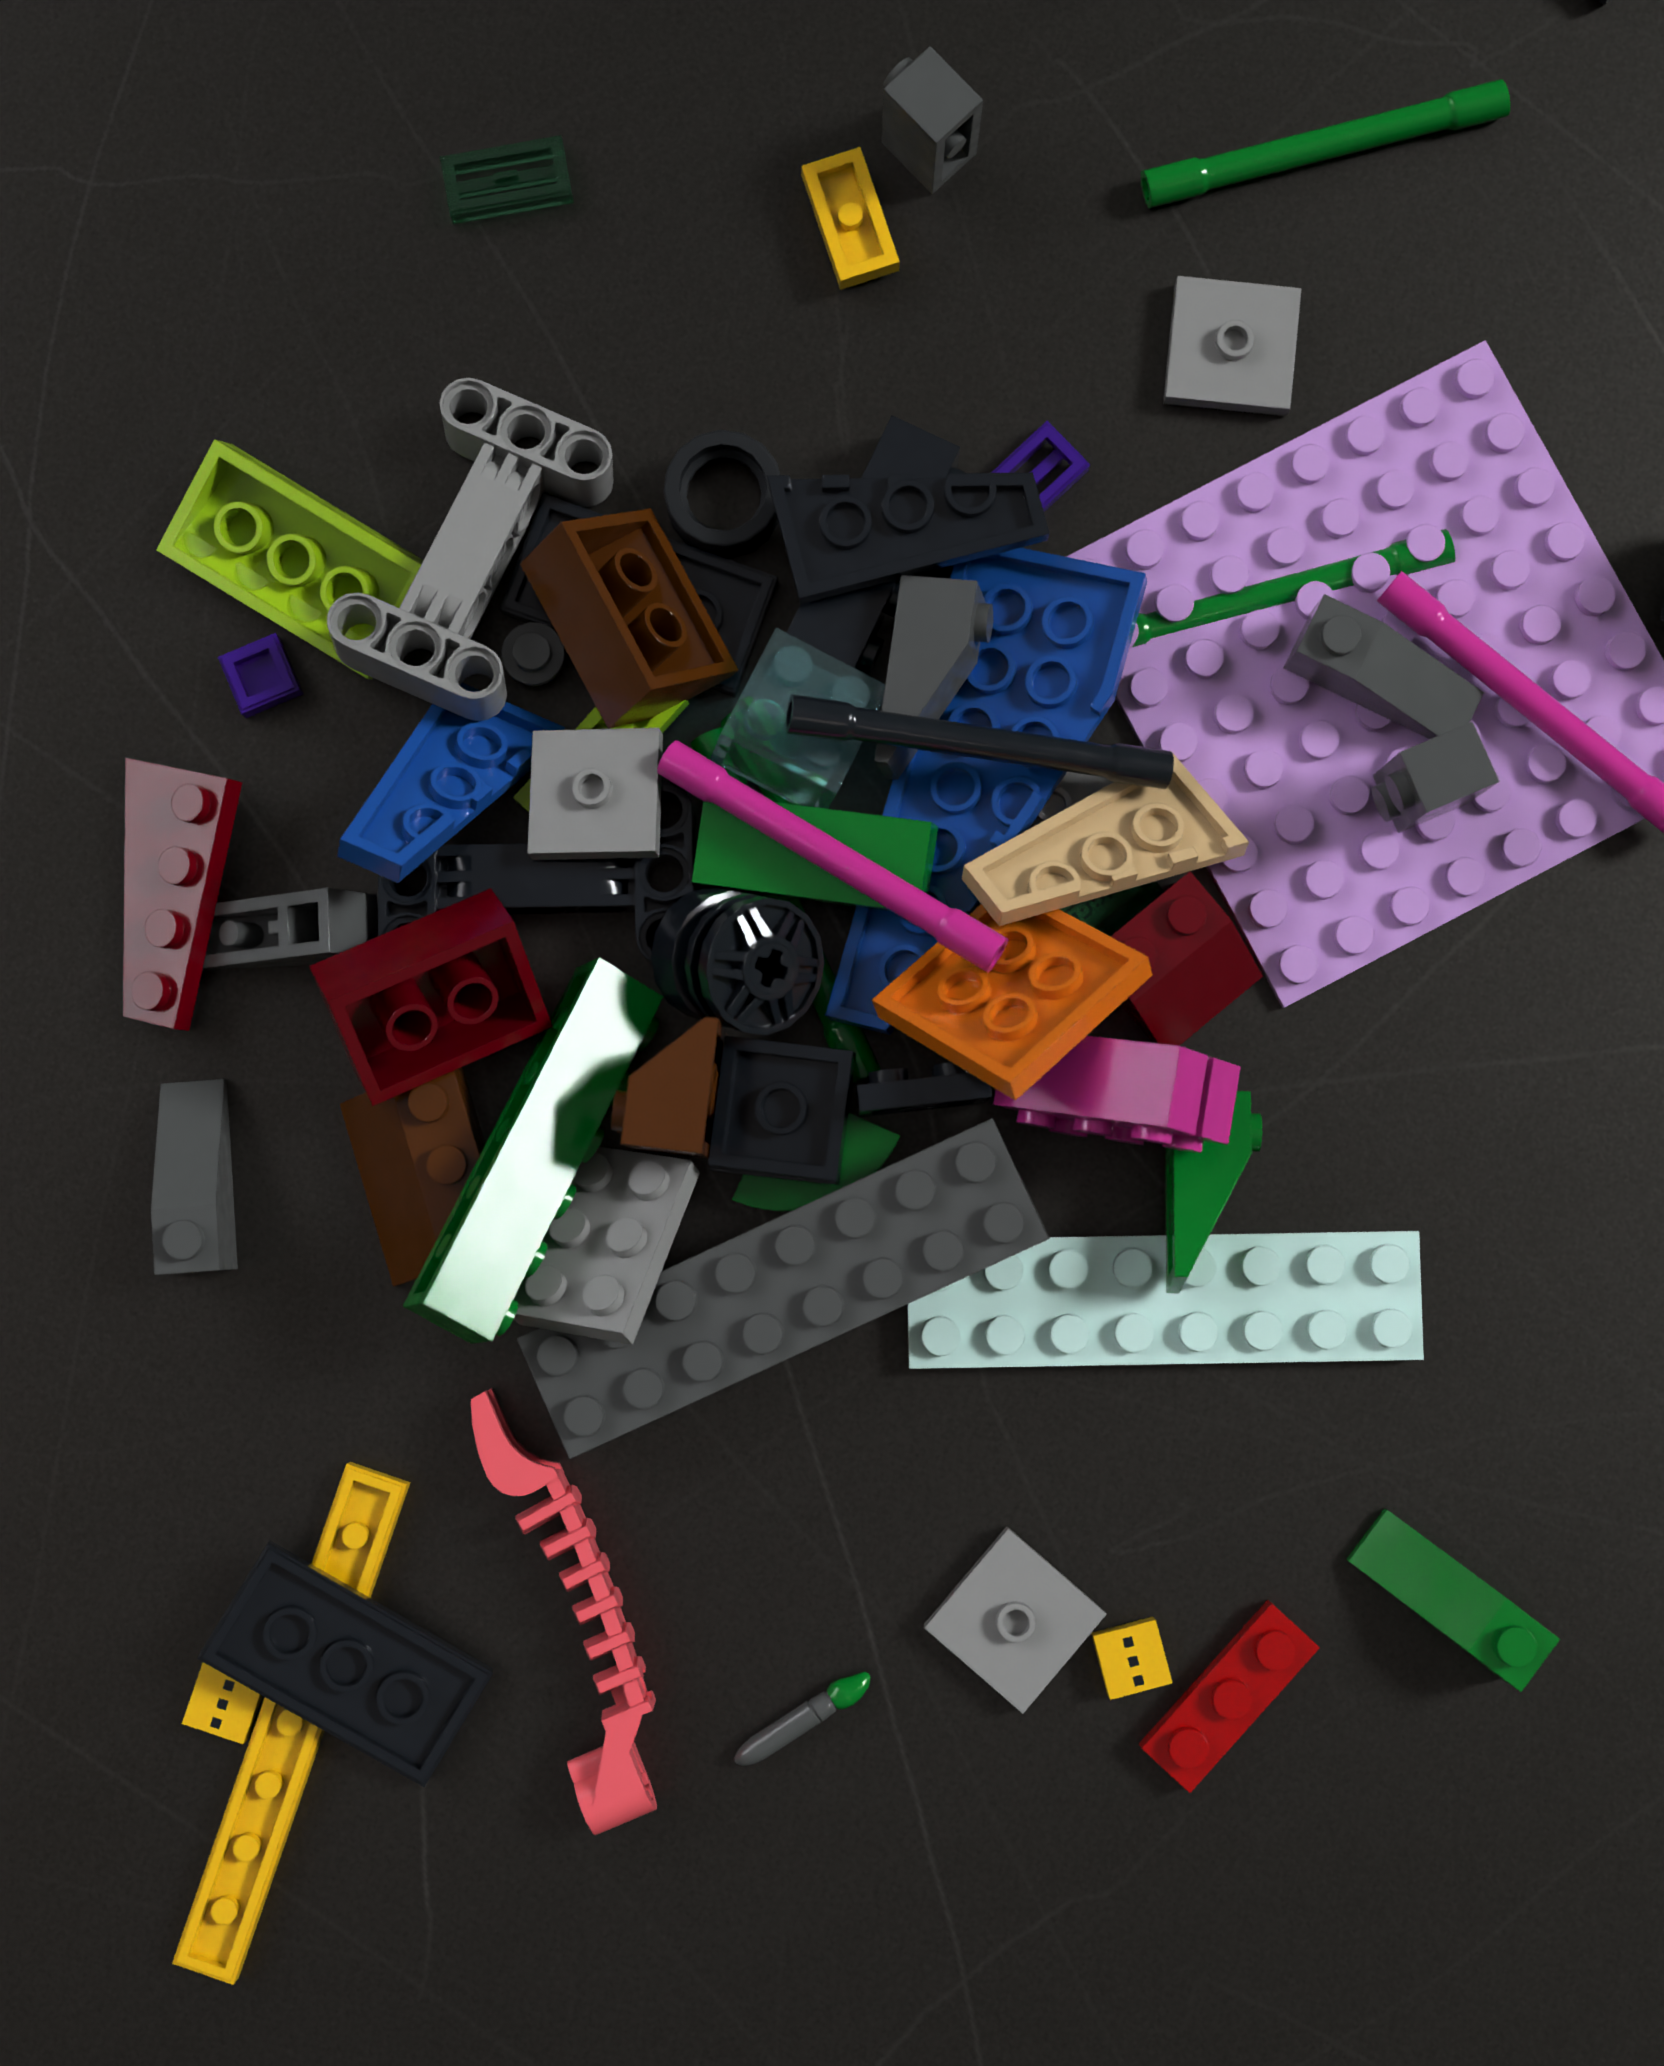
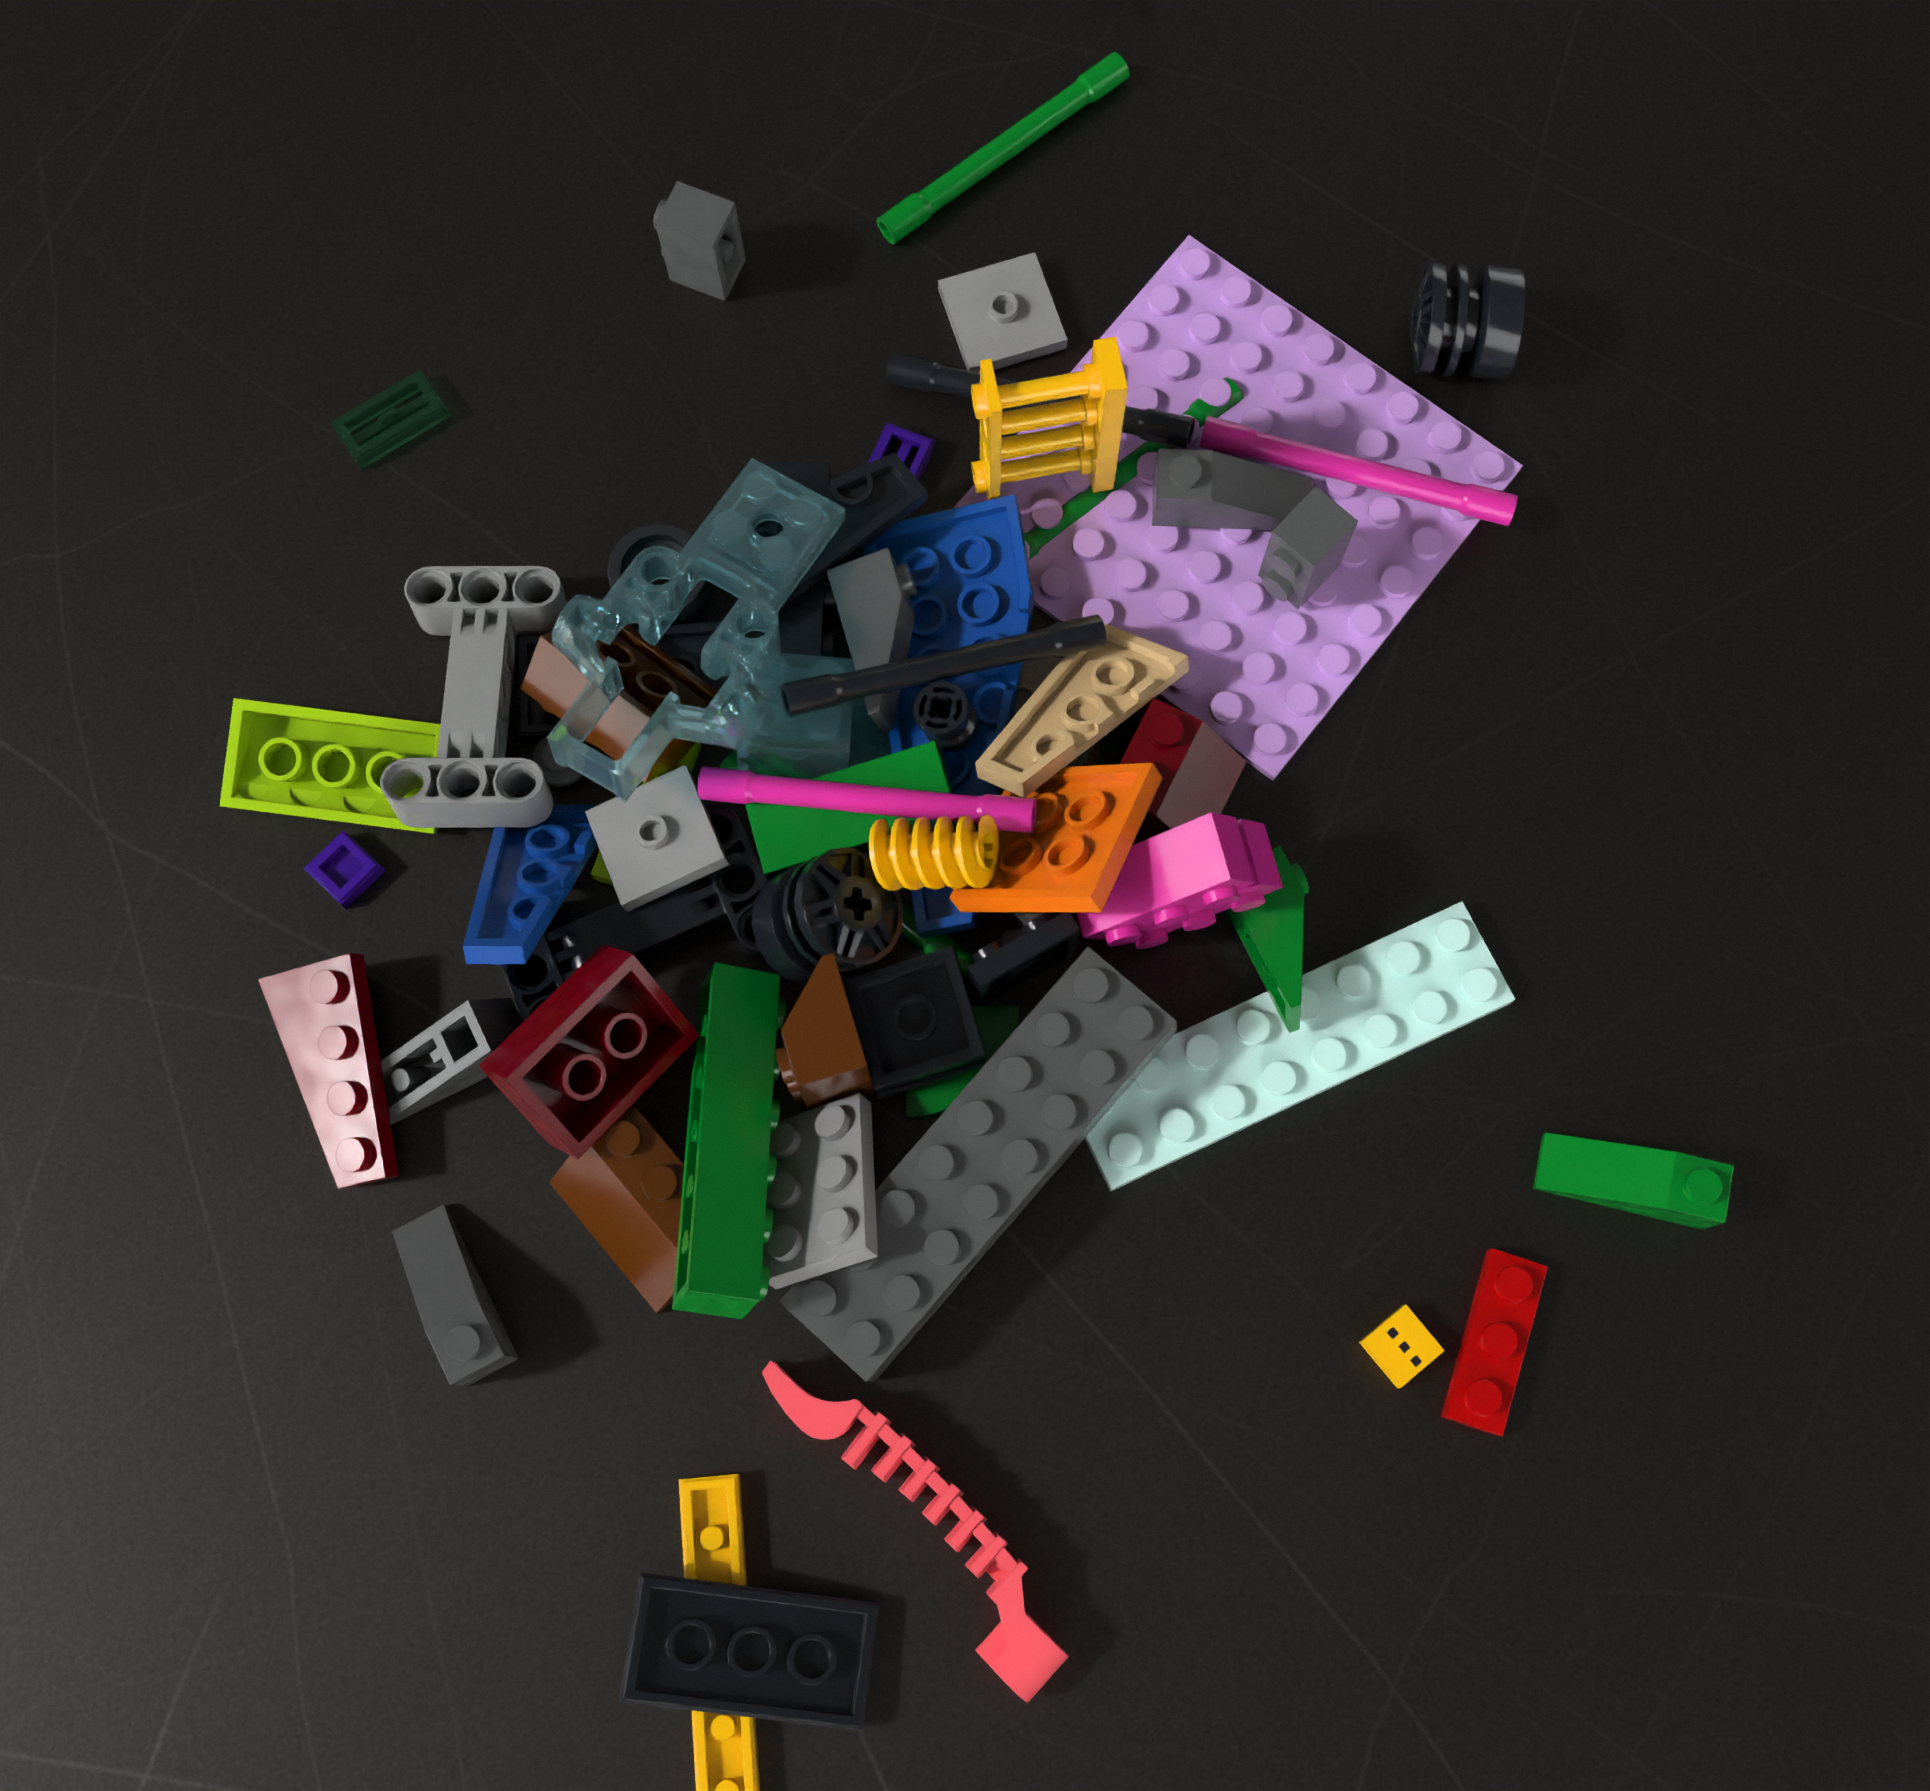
camera: 25 degrees left, 10 degrees down
yellow tile [182,1662,263,1744] -> none
dark grey piece [734,1672,871,1767] -> none
yellow plate [801,147,900,290] -> none
light grey plate [924,1526,1107,1714] -> none
none -> clear light blue piece [547,458,845,803]
none -> yellow piece [869,814,999,891]
none -> black piece [886,352,1195,450]
none -> black wheel [913,681,979,752]
none -> yellow fence [971,336,1128,500]

